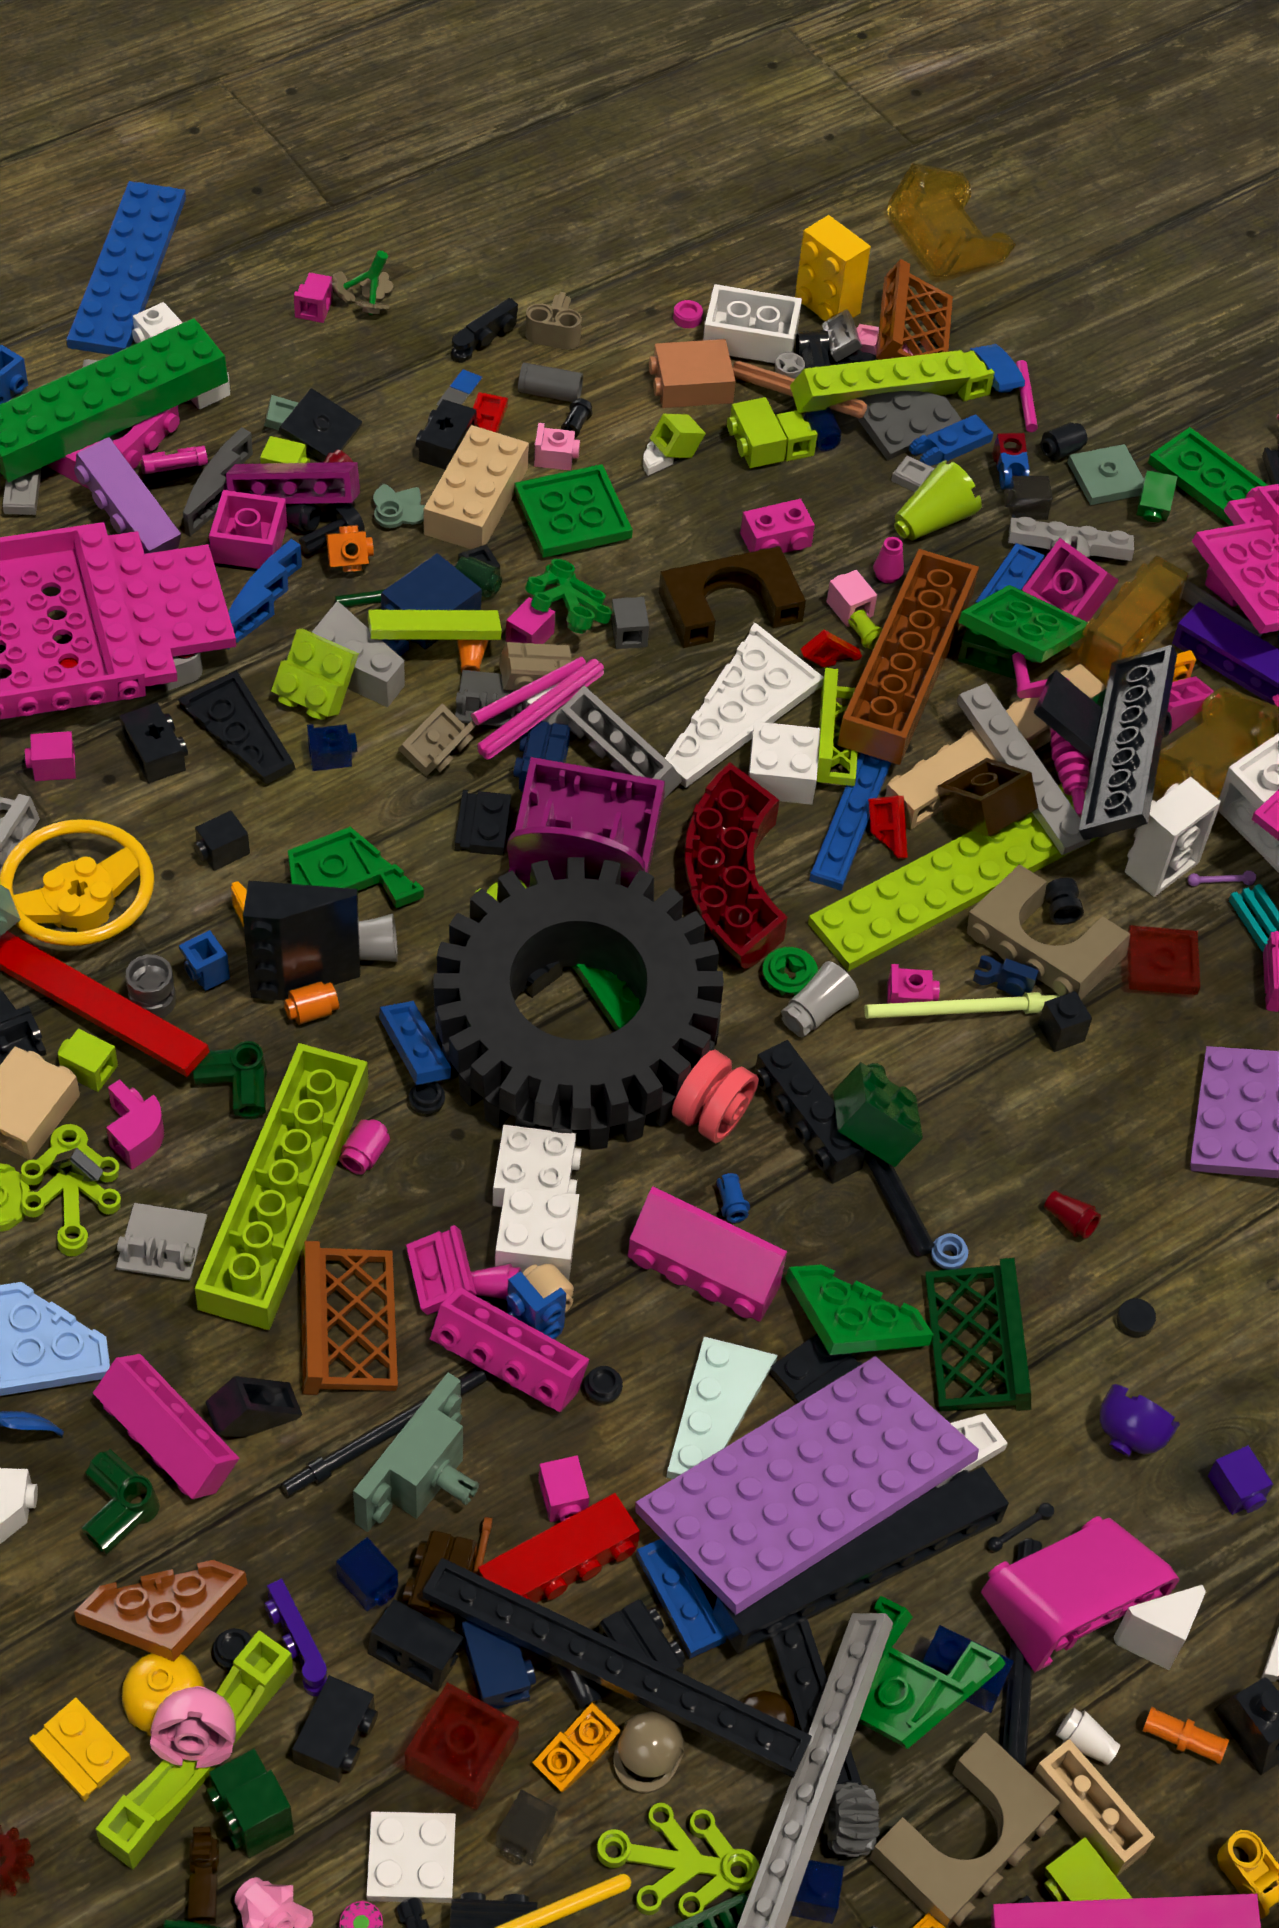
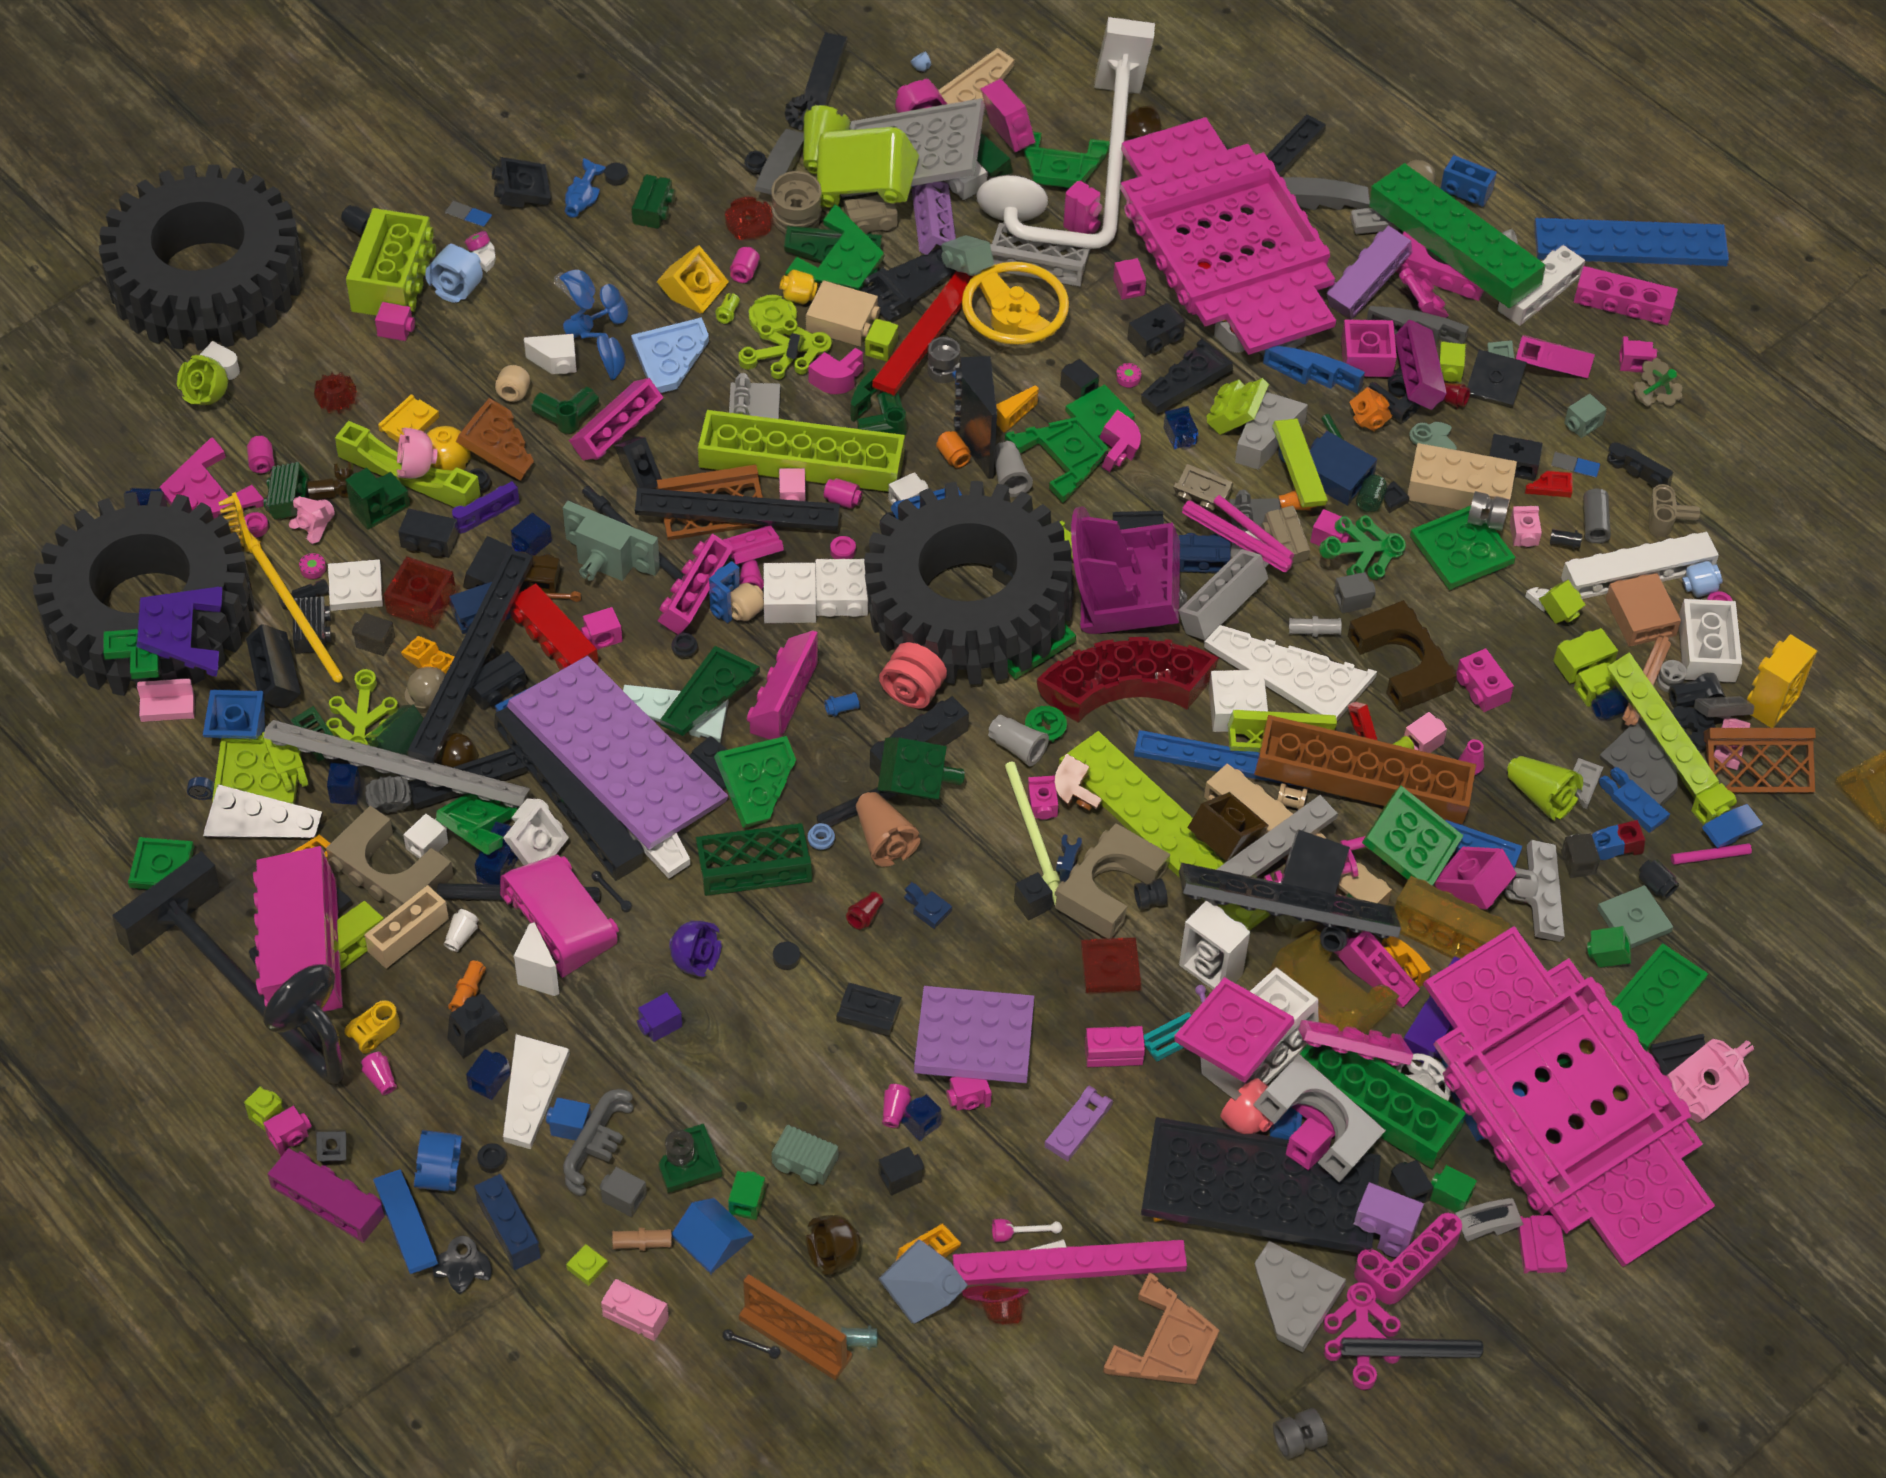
camera: 85 degrees right, 0 degrees up
red tile [868,796,908,858] -> none
none -> clear green brick [365,704,424,756]
none -> white brick [403,814,448,859]
none -> tan head [495,365,530,402]
none -> white plate [503,798,569,865]
none -> black plate [635,488,840,531]
none -> dark green wing [660,646,760,736]
none -> bright pink brick [779,468,805,501]
none -> dark pink tile [830,536,856,559]
none -> black plate [836,982,902,1036]
none -> dark green slope [851,368,879,422]
none -> nougat cone [856,792,921,867]
none -> white brick [889,472,928,504]
none -> dark blue plate [904,882,952,929]
none -> brick [1055,753,1102,811]
none -> green plate [1065,384,1135,437]
none -> dark pink brick [1099,410,1141,472]
none -> dark pink tile [1116,363,1141,388]
none -> tan bush [1278,783,1308,810]
none -> light grey pin [1289,616,1341,637]
none -> flat silver wheel [1467,491,1510,531]
none -> dark pink slope [1516,335,1595,378]
none -> white brick [1561,532,1719,599]
none -> sand green brick [1564,394,1607,438]
none -> dark pink brick [1574,266,1678,326]
none -> light blue head [1682,561,1723,597]

